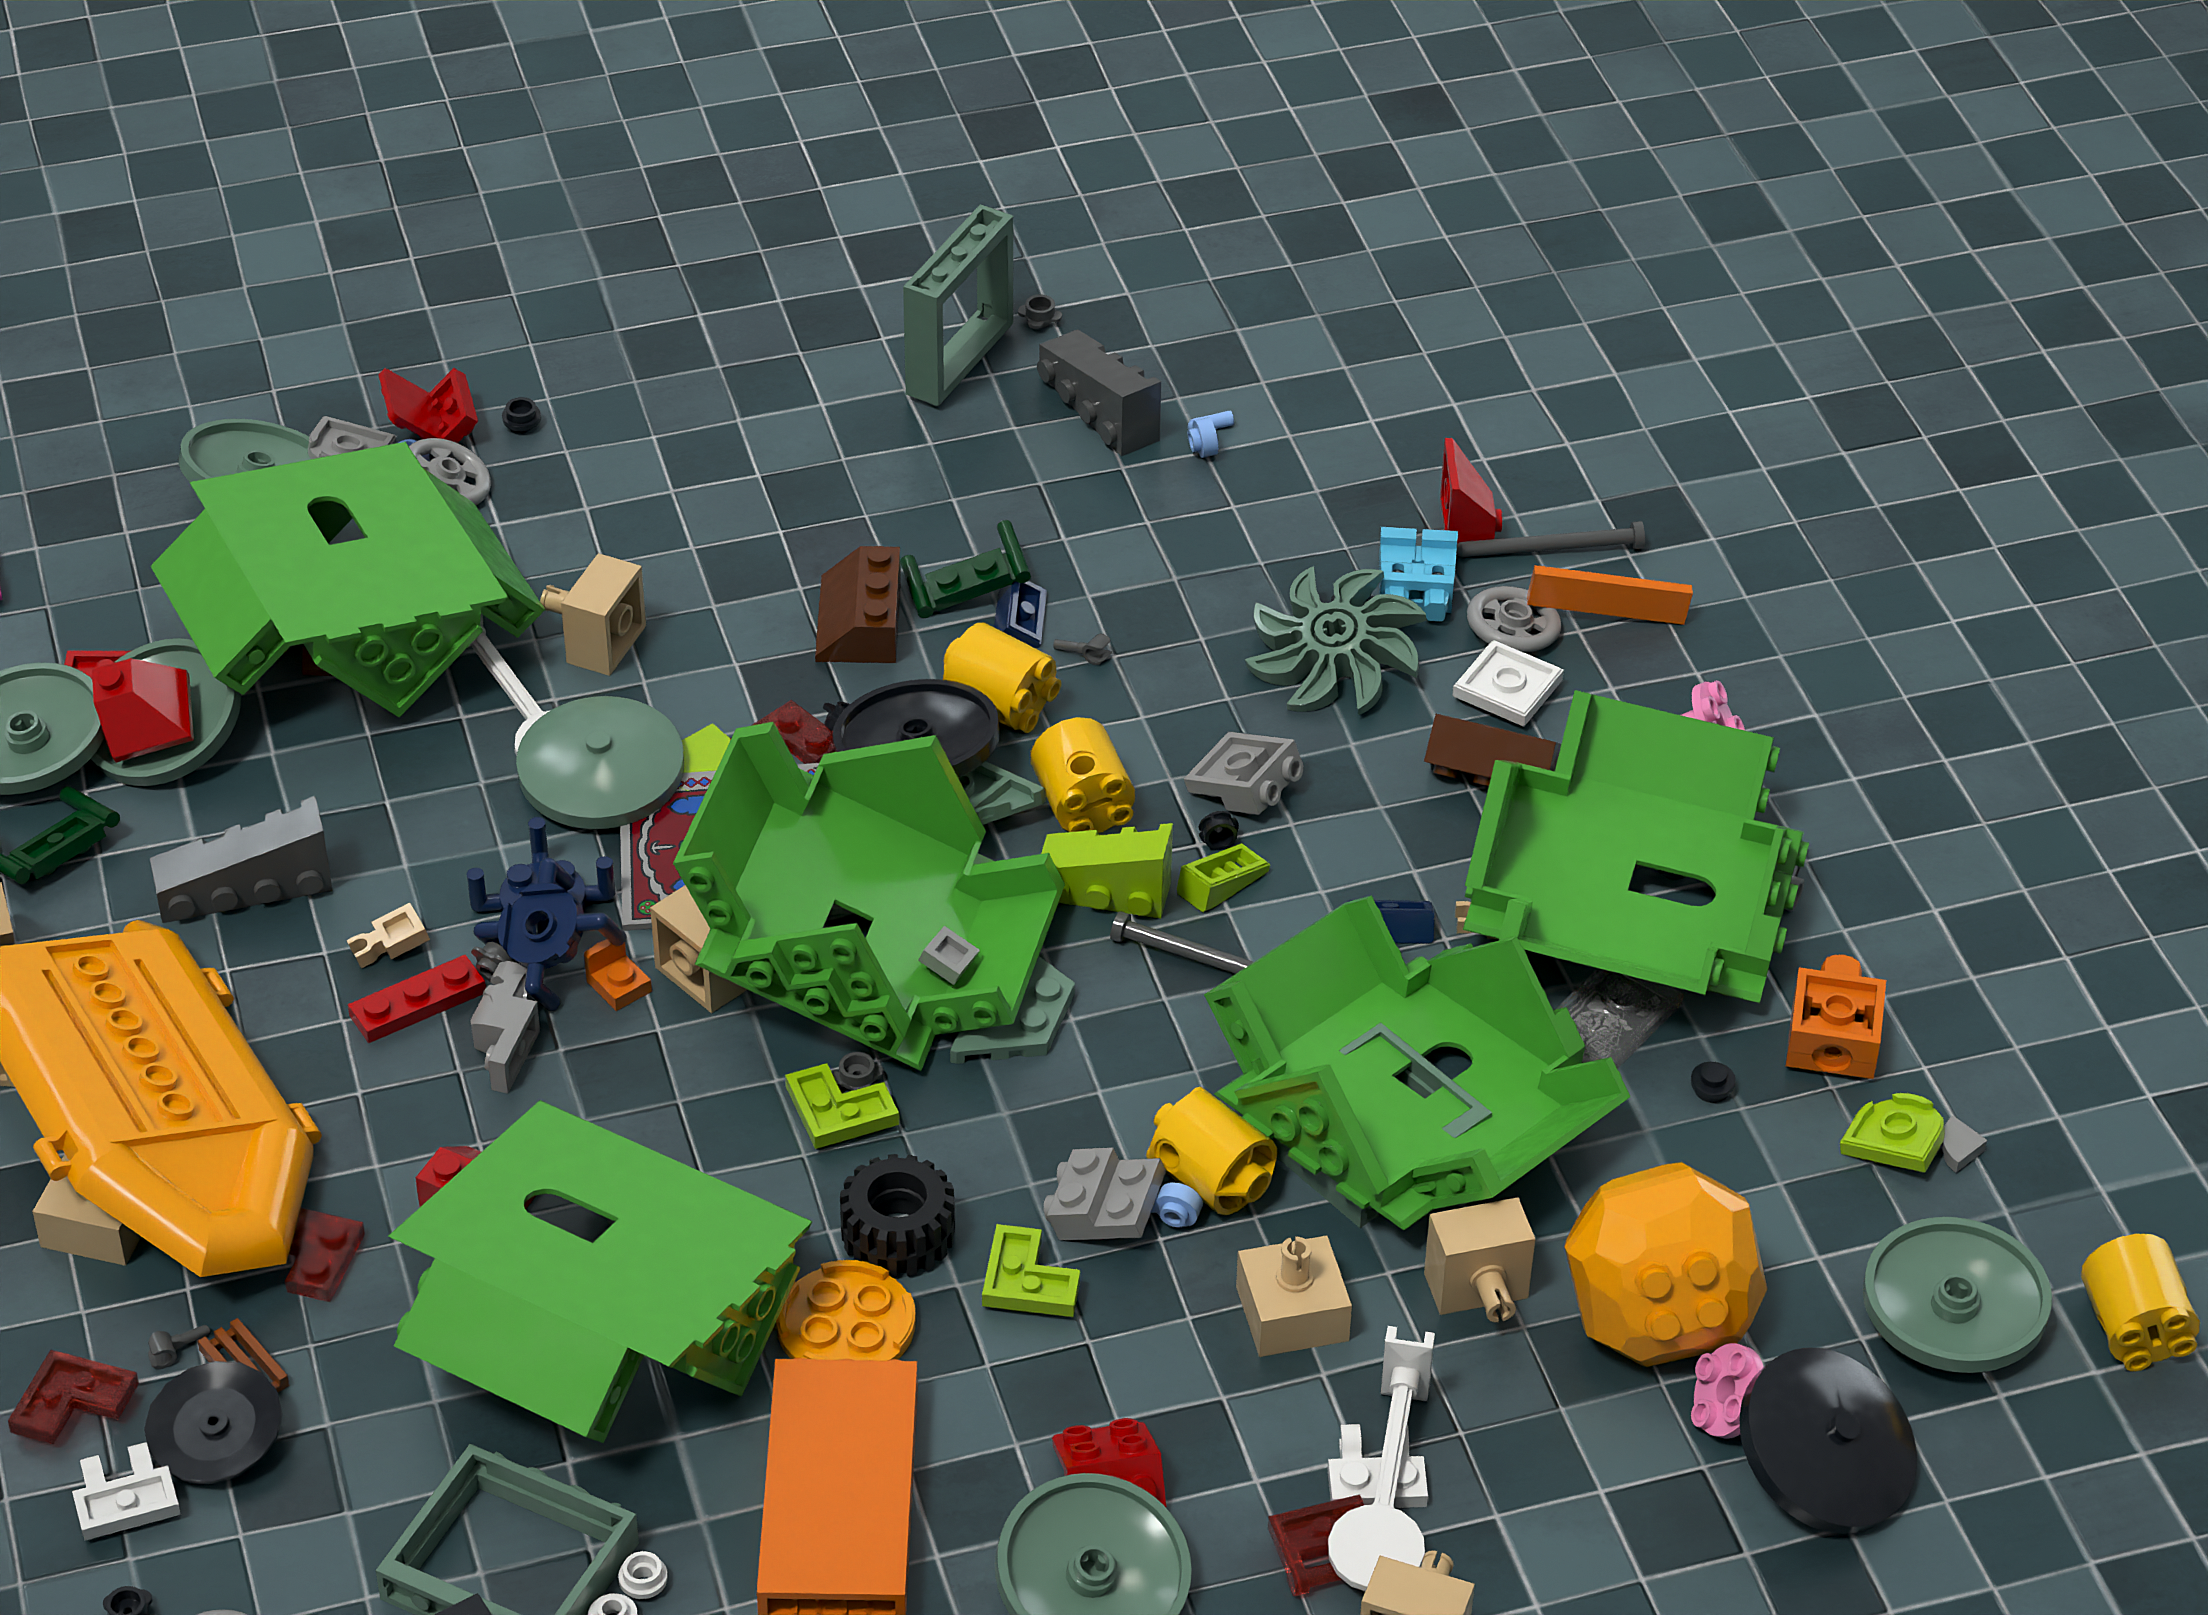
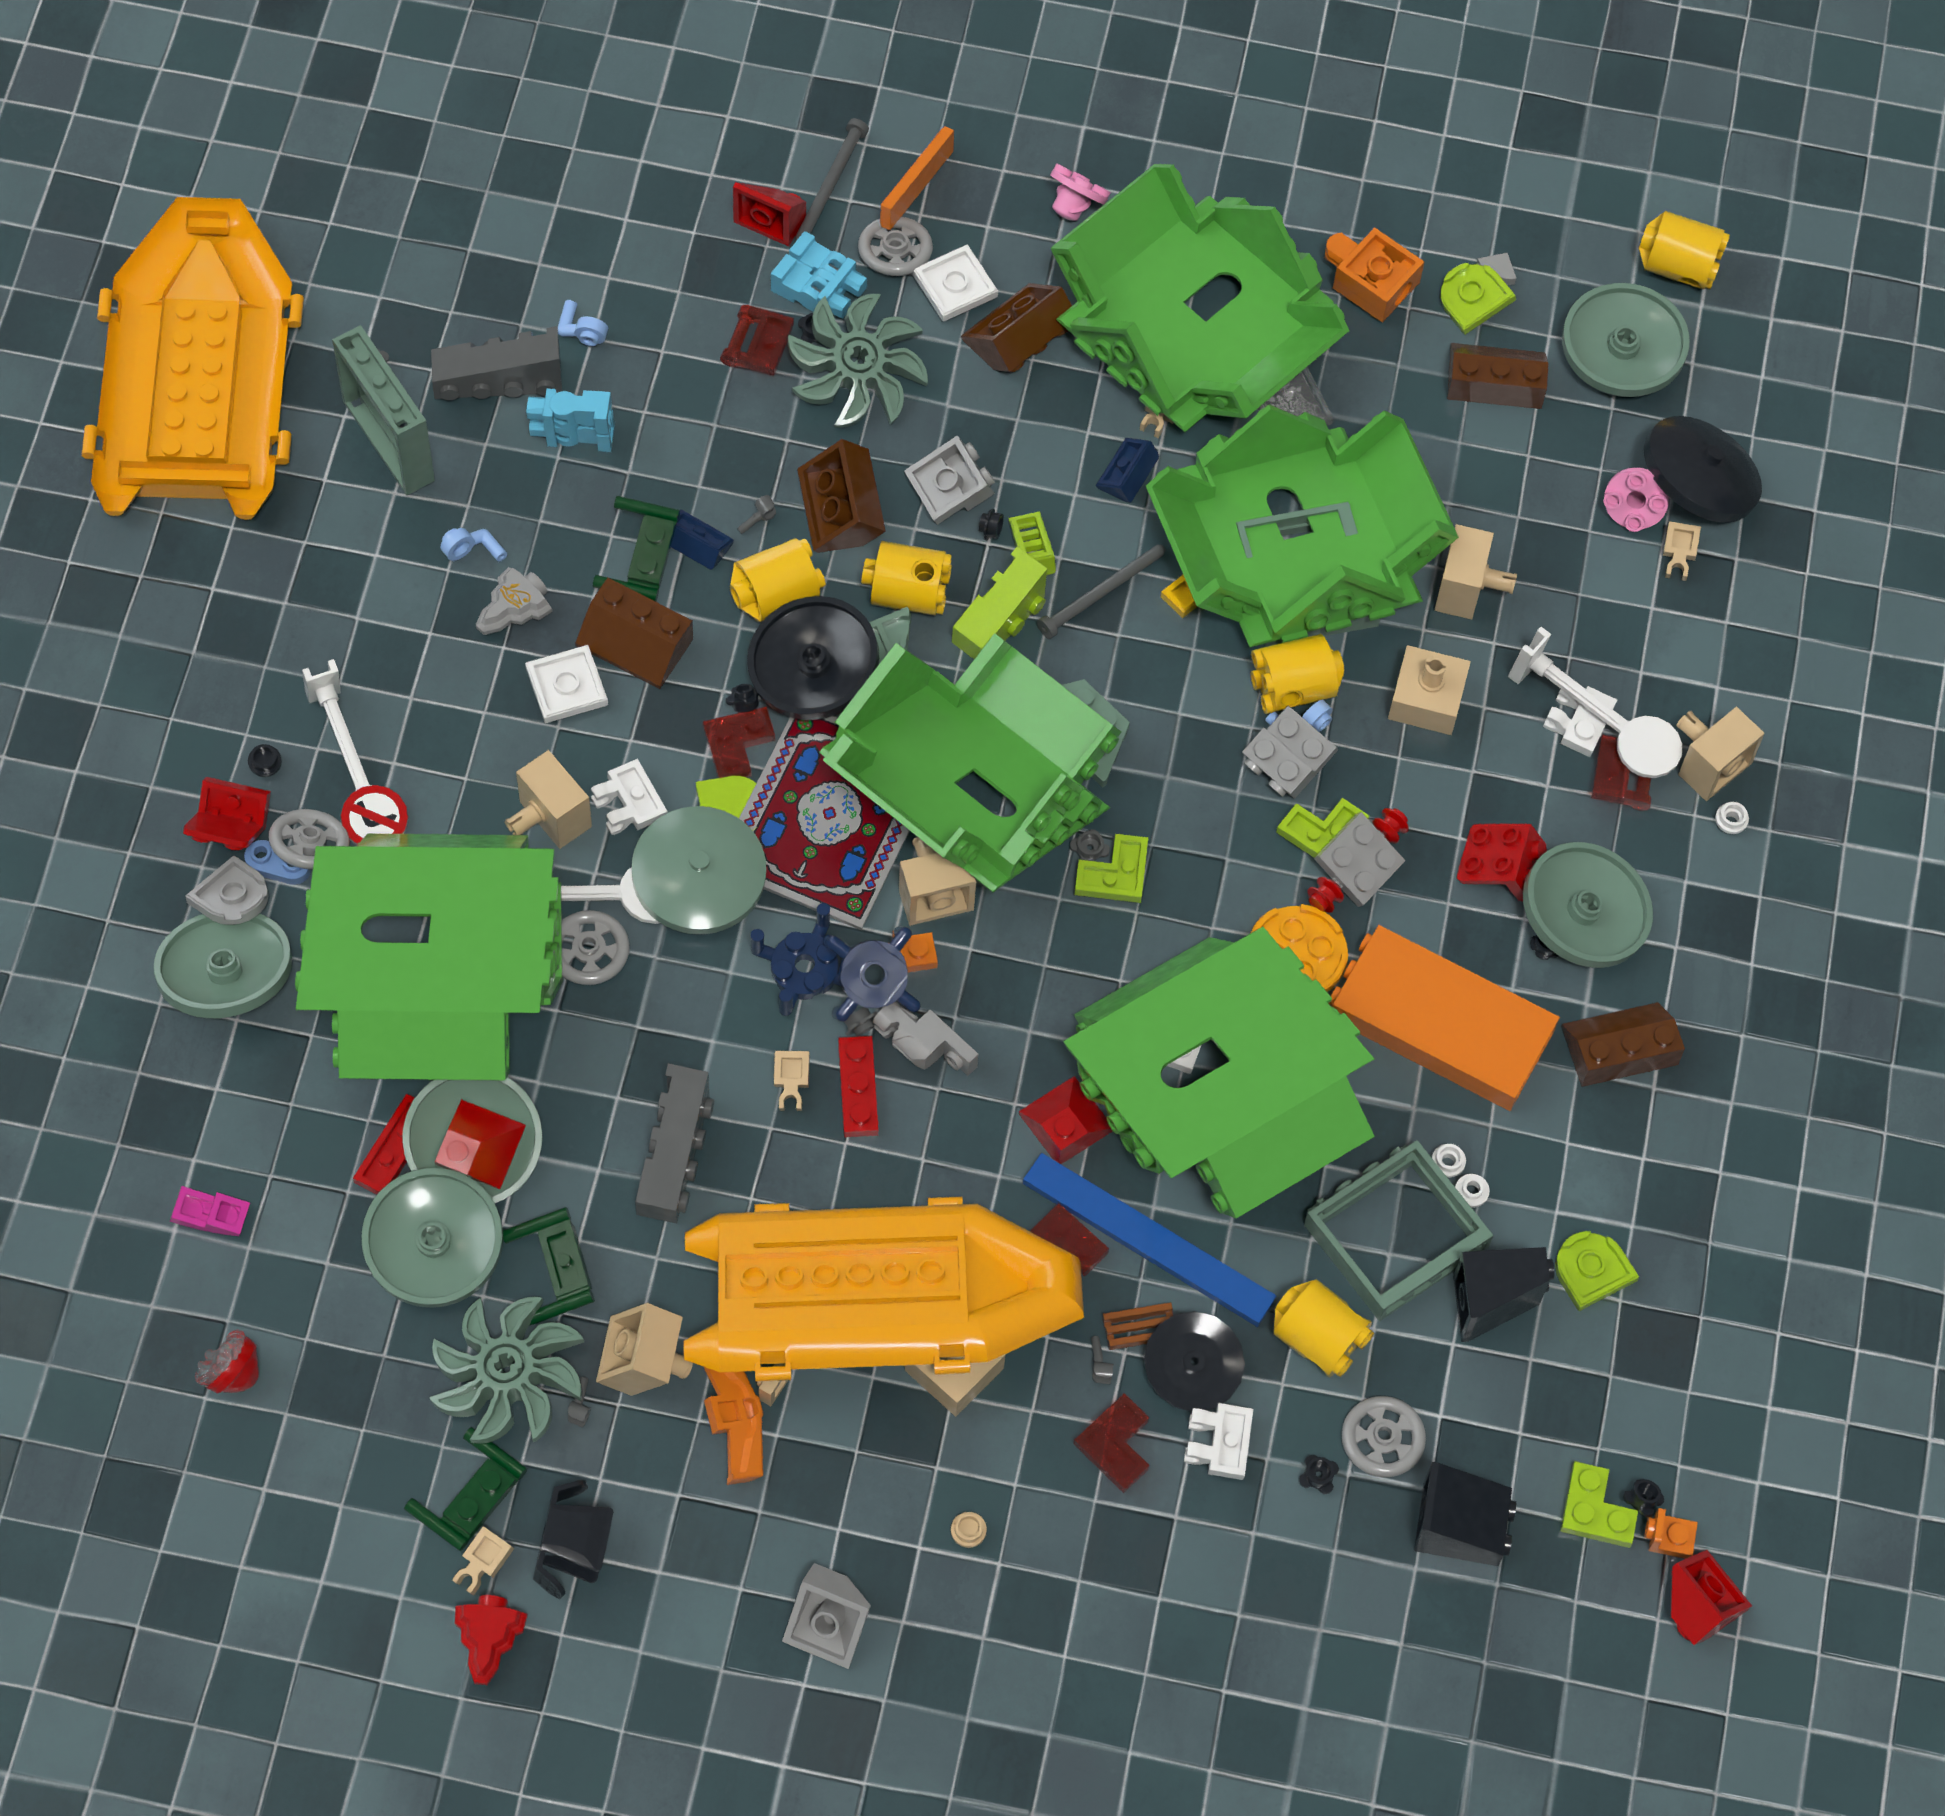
camera: 65 degrees left, 20 degrees up
black tyre [840,1154,955,1277] -> none
light grey plate [918,926,980,985] -> none
light orange rock [1564,1162,1767,1367] -> none
black plate [1691,1062,1736,1103] -> none
none -> light orange piece [81,197,304,520]
none -> white piece [302,659,408,845]
none -> light blue plate [440,528,507,562]
none -> light grey rock [476,567,553,635]
none -> white plate [525,645,608,724]
none -> medium azure hips [526,388,615,452]
none -> light grey plate [562,910,630,985]
none -> white plate [591,759,668,835]
none -> clear red plate [720,305,794,376]
none -> reddish brown slope [797,439,886,553]
none -> blue tile [1023,1153,1277,1327]
none -> yellow cylinder [1274,1279,1375,1377]
none -> light grey plate [1307,808,1409,913]
none -> reddish brown slope [1447,343,1548,409]
none -> tan plate [1663,521,1701,581]

